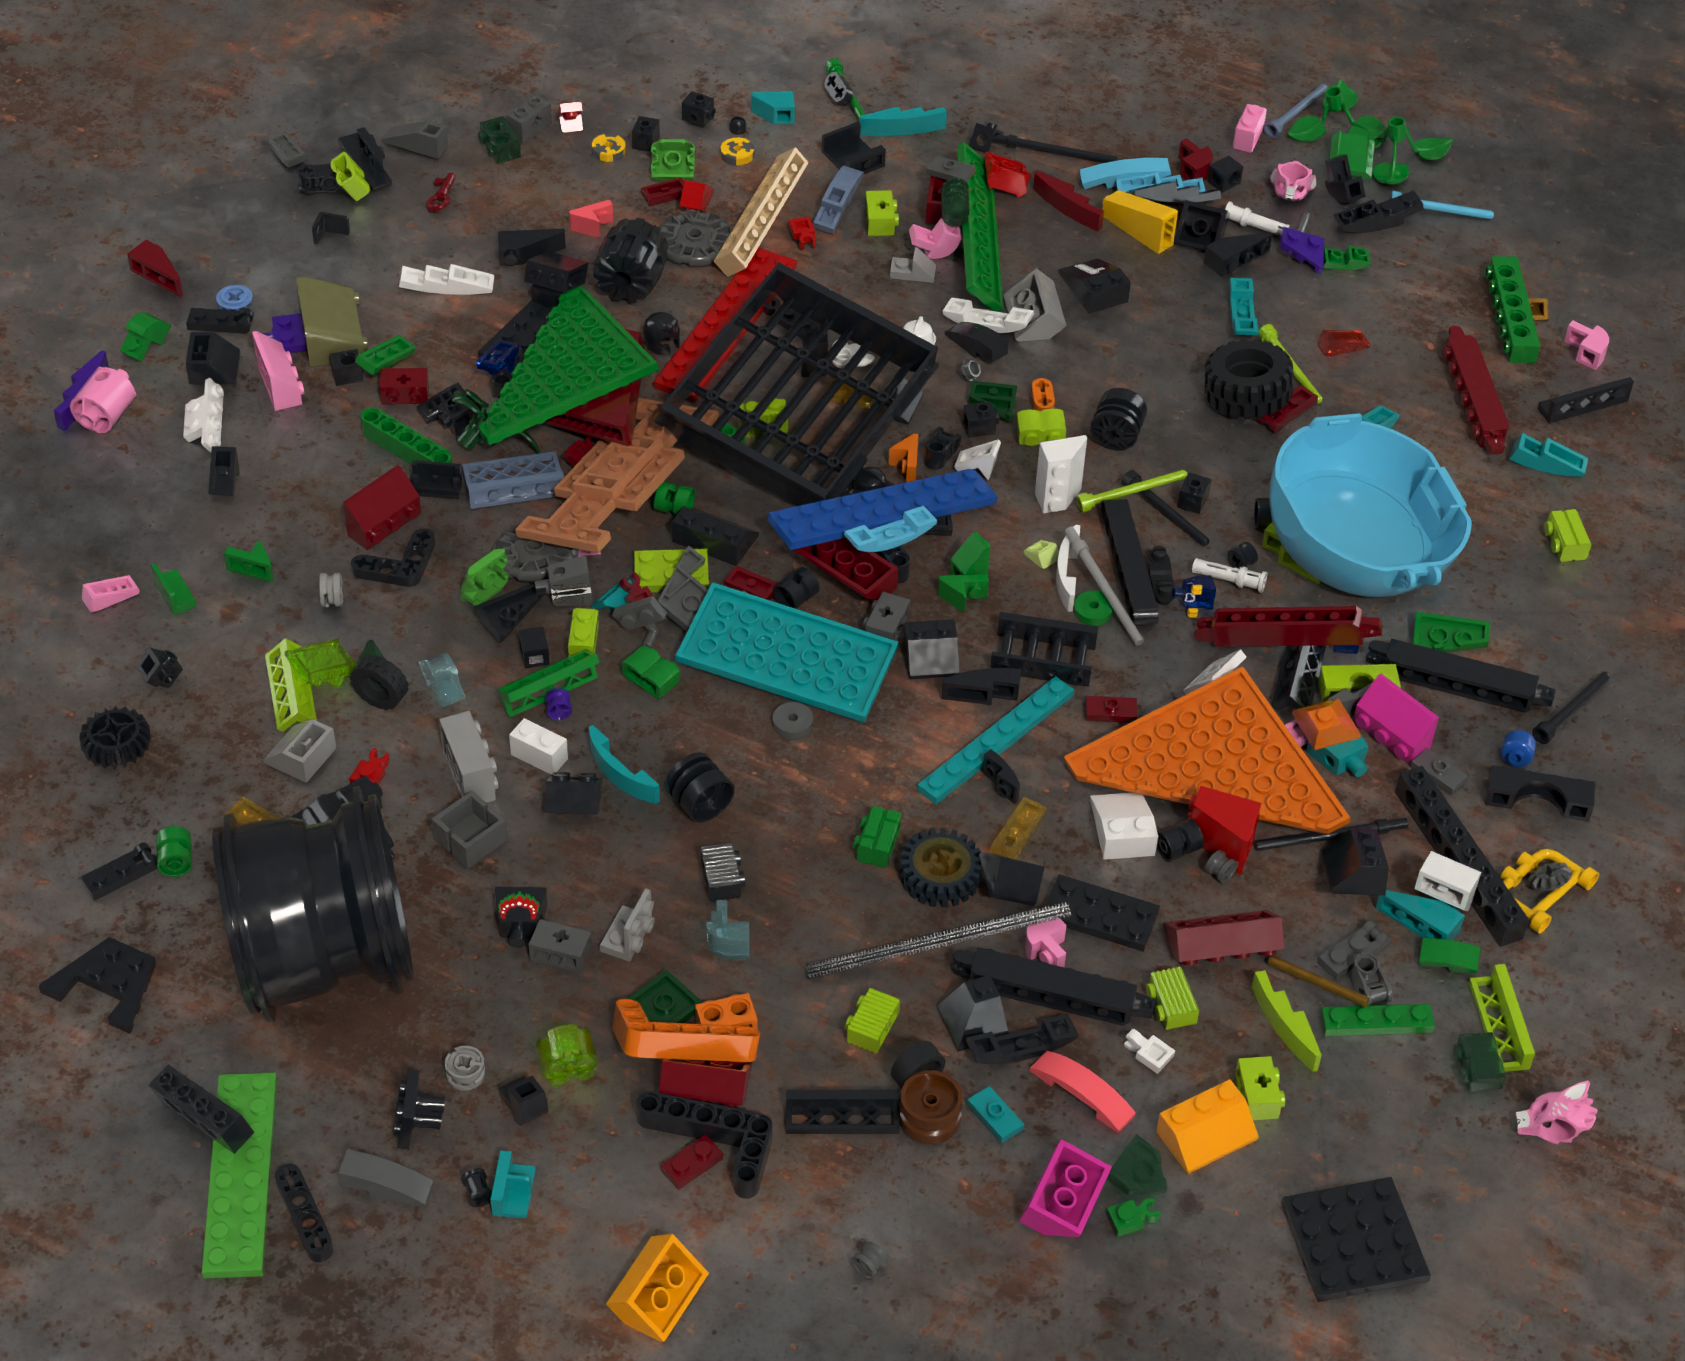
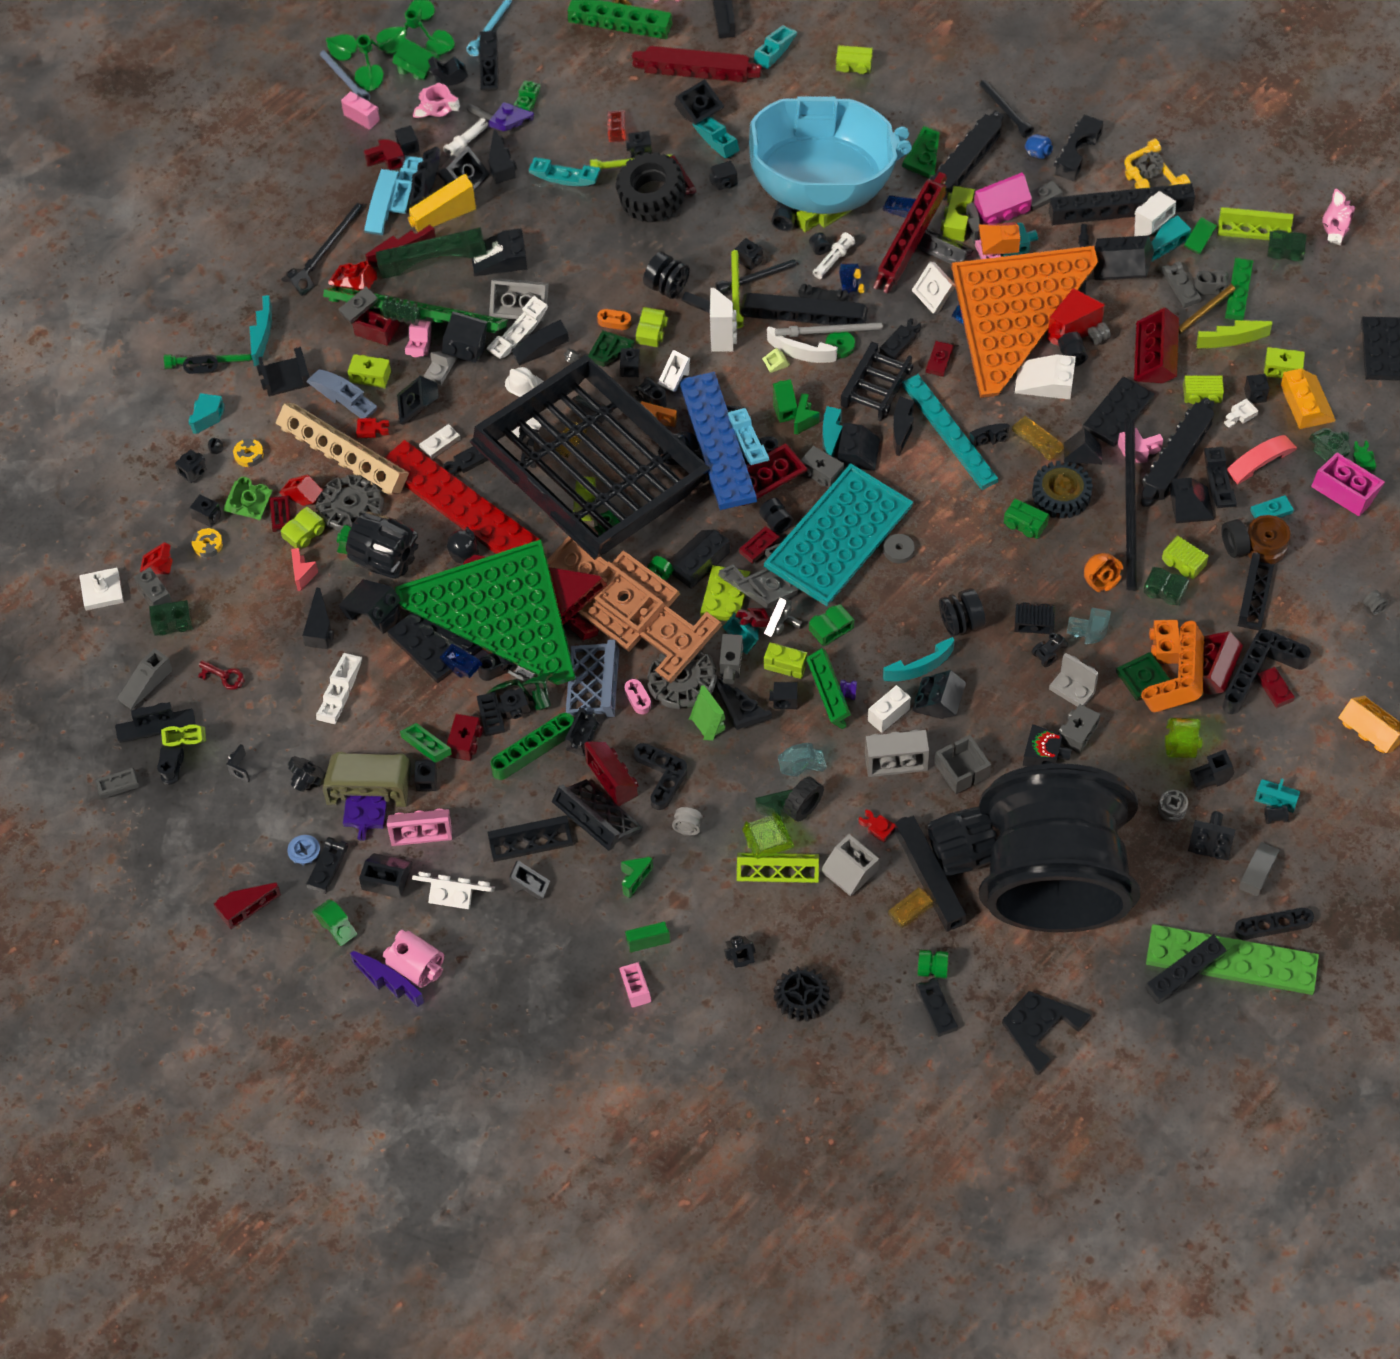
camera: 70 degrees left, 10 degrees up
none -> white tile [79,568,124,611]
none -> lime brick [280,507,325,550]
none -> black plant [288,756,326,792]
none -> clear green arch [376,227,487,279]
none -> black slope [397,376,439,425]
none -> black slope [442,311,487,363]
none -> black fence [487,815,573,862]
none -> black fence [552,779,643,851]
none -> bright pink beam [625,679,651,714]
none -> black brick [626,131,652,158]
none -> black slope [674,79,725,125]
none -> black beam [681,292,710,313]
none -> teal slope [822,406,843,457]
none -> black plate [879,318,921,360]
none -> black piece [1031,633,1068,667]
none -> orange cylinder [1084,553,1123,592]
none -> clear green brick [1143,567,1189,606]
none -> black brick [1244,374,1269,404]

